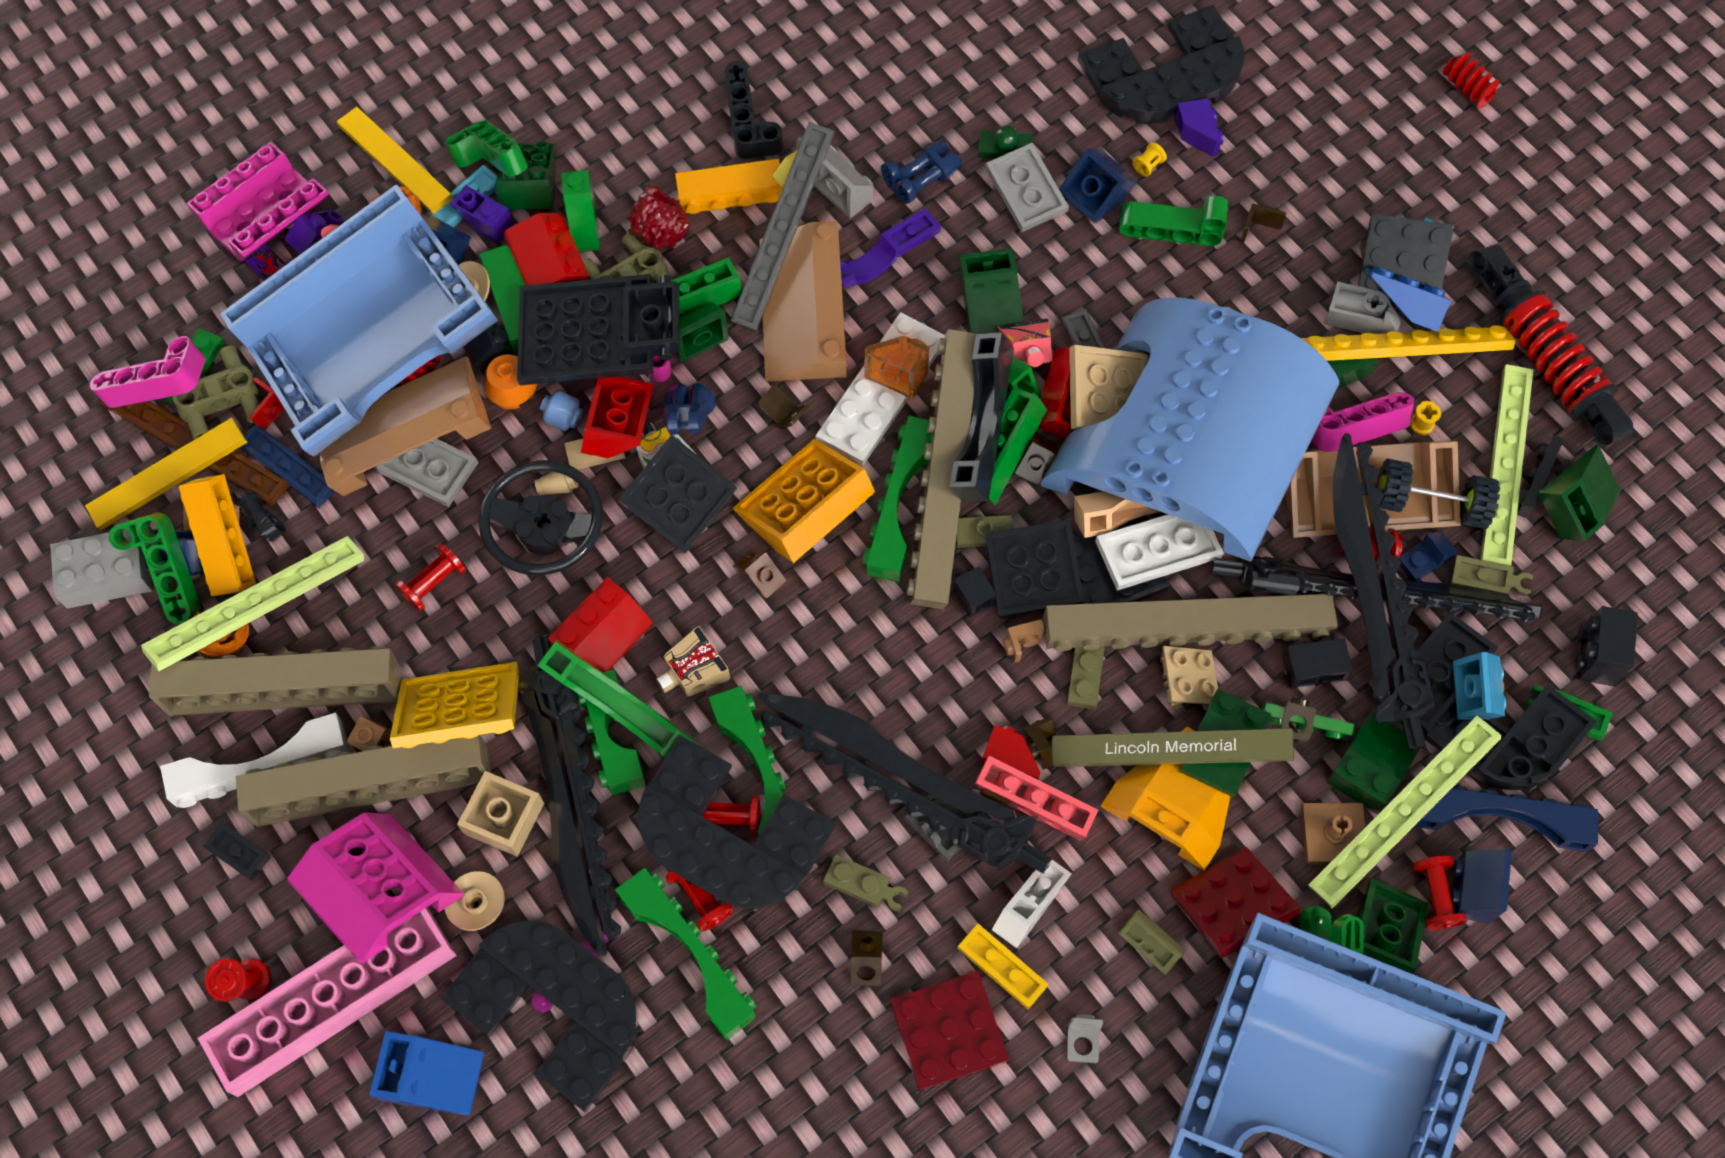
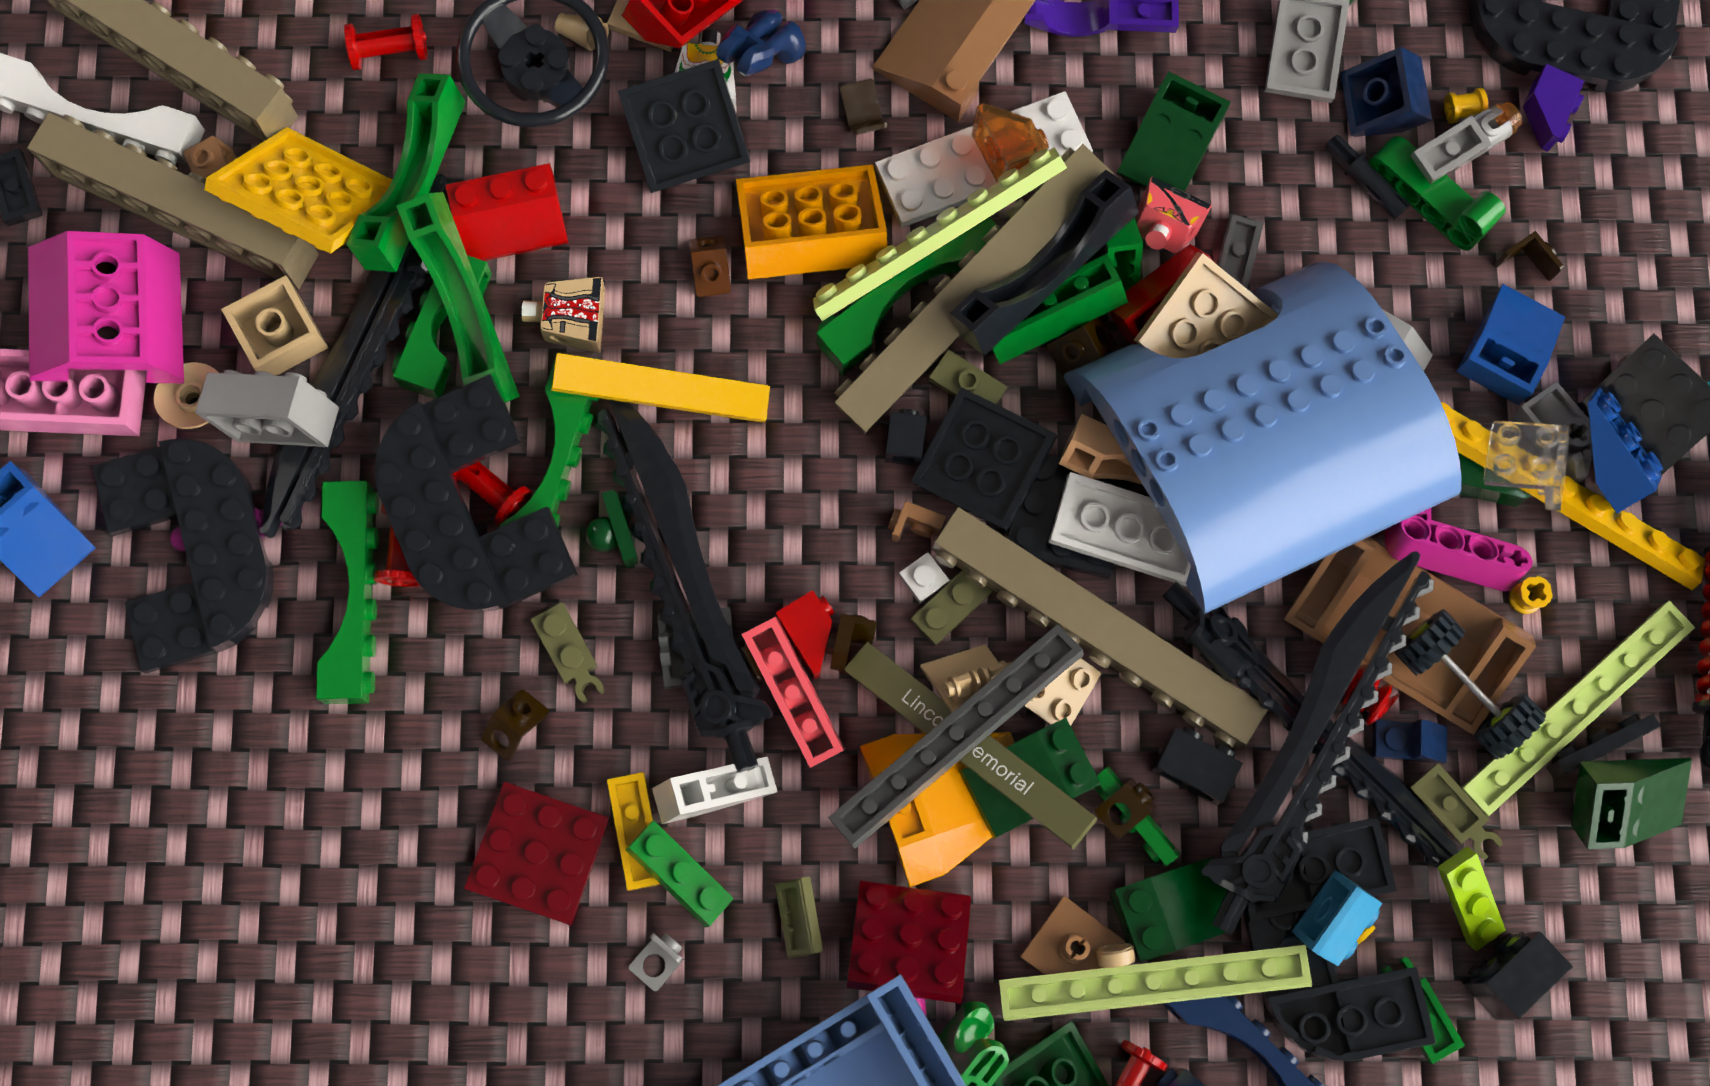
camera: 30 degrees right, 10 degrees up
none -> light grey brick [195,370,339,447]
none -> green arch [346,73,466,272]
none -> yellow tile [551,353,770,423]
none -> dark green tile [585,489,639,568]
none -> green plate [625,820,734,928]
none -> yellowish green plate [813,147,1067,321]
none -> dark grey plate [828,624,1084,849]
none -> white plate [898,552,950,604]
none -> tan hinge [920,644,1012,713]
none -> tan tile [1096,943,1136,968]
none -> black axle [1325,135,1411,220]
none -> light grey plate [1411,102,1522,184]
none -> lime plate [1437,846,1506,951]
none -> blue slope [1456,284,1565,405]
none -> clear bracket [1483,421,1569,511]

